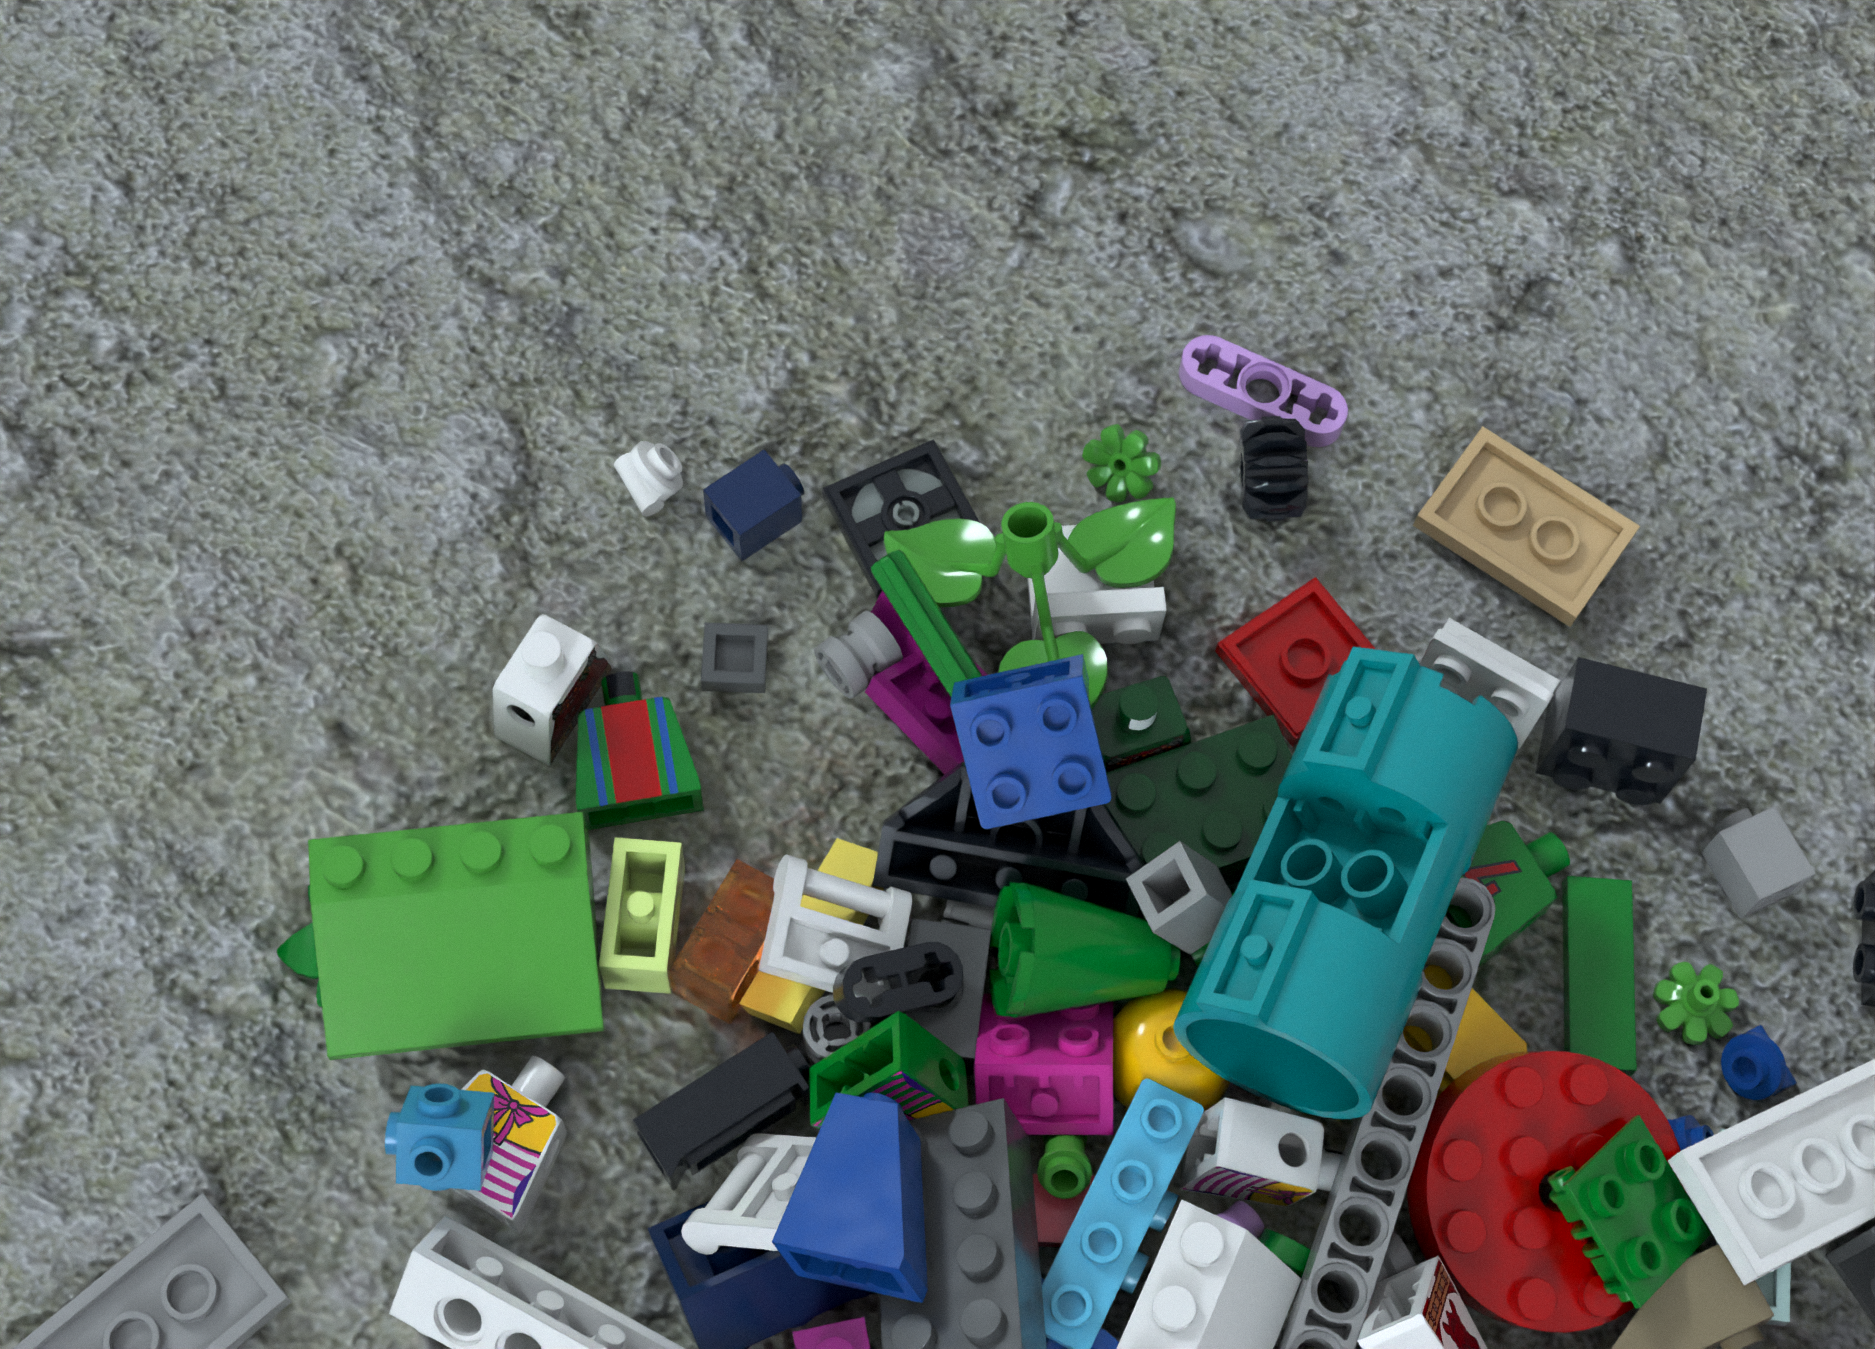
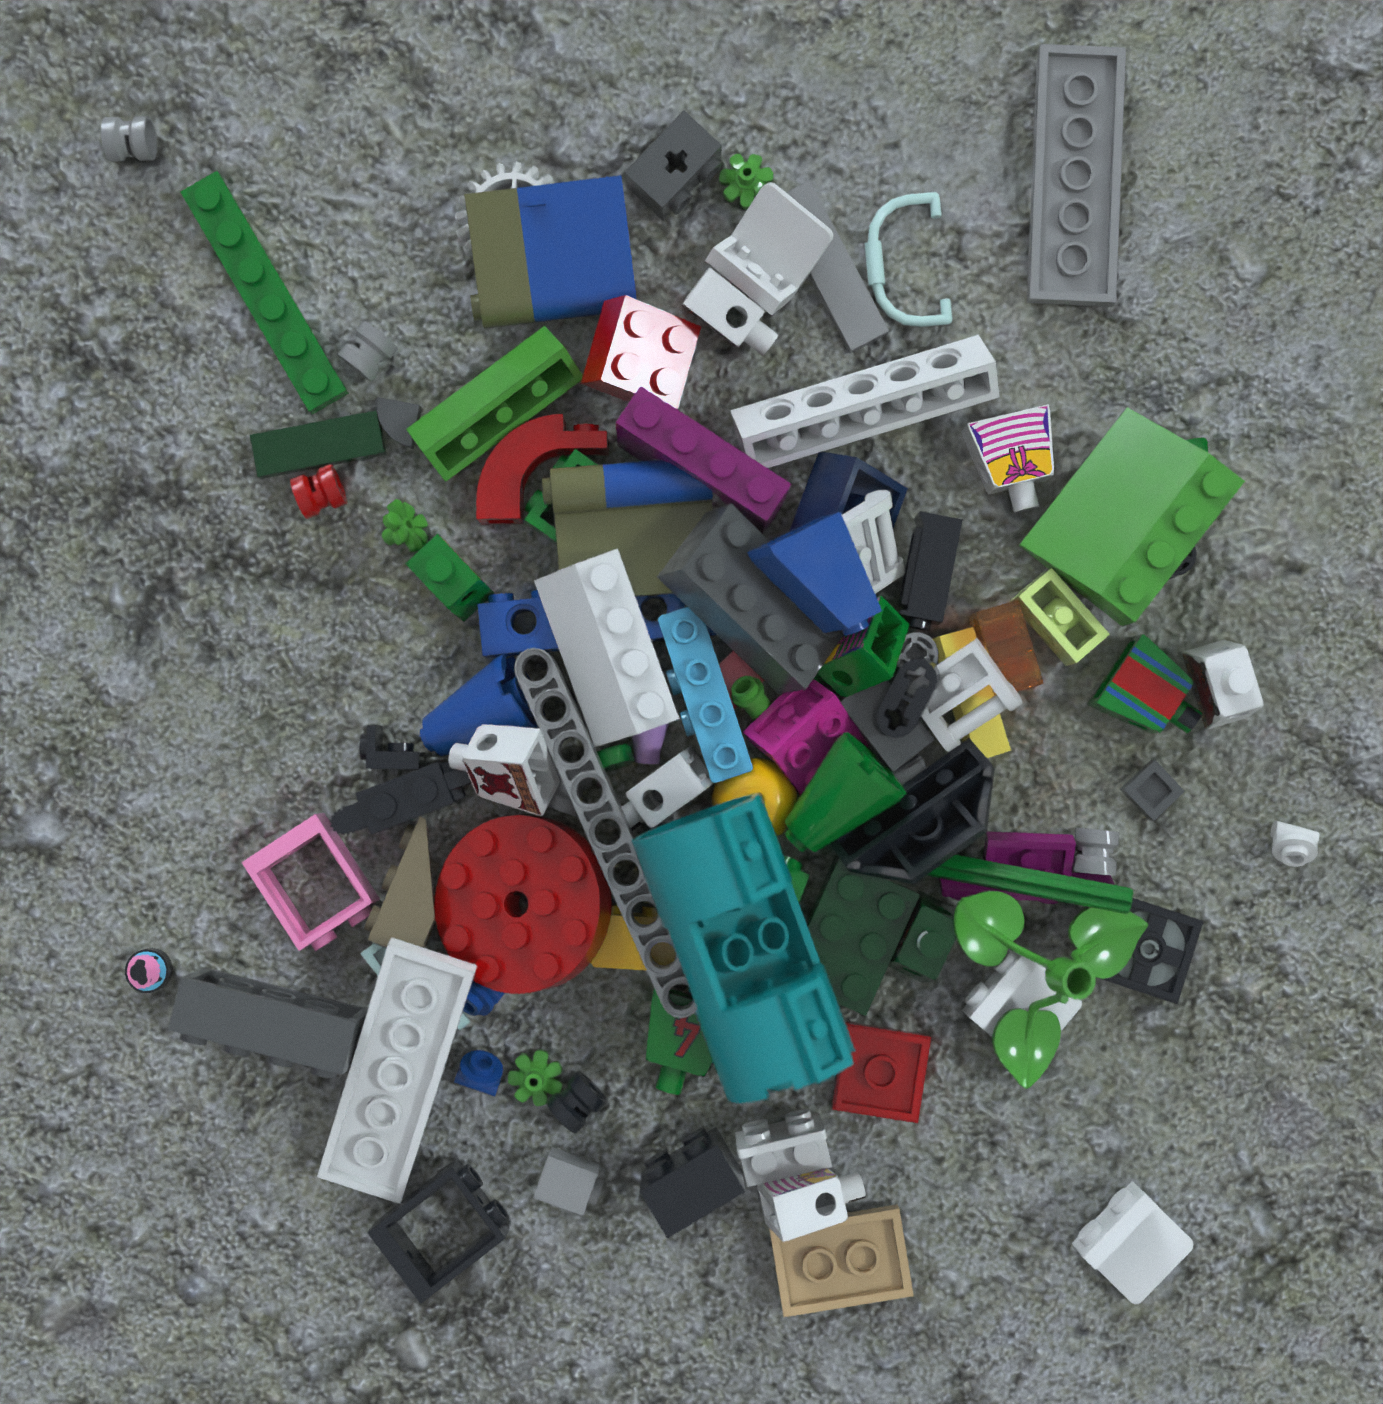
camera: 140 degrees right, 20 degrees up
dark azure brick [385,1084,494,1191] -> none
dark blue brick [703,450,804,561] -> none
blue bracket [950,654,1111,829] -> none
bright green plant [1082,424,1161,502] -> none
light grey brick [1126,841,1232,955] -> none
lavender beam [1179,335,1348,447] -> none
black gear [1239,416,1309,522] -> none
green hinge [1548,1115,1711,1308] -> none
green tile [1562,876,1637,1076] -> none
none -> black wheel [546,1071,608,1134]
none -> white torso [757,1168,866,1242]
none -> white bracket [1072,1181,1193,1304]

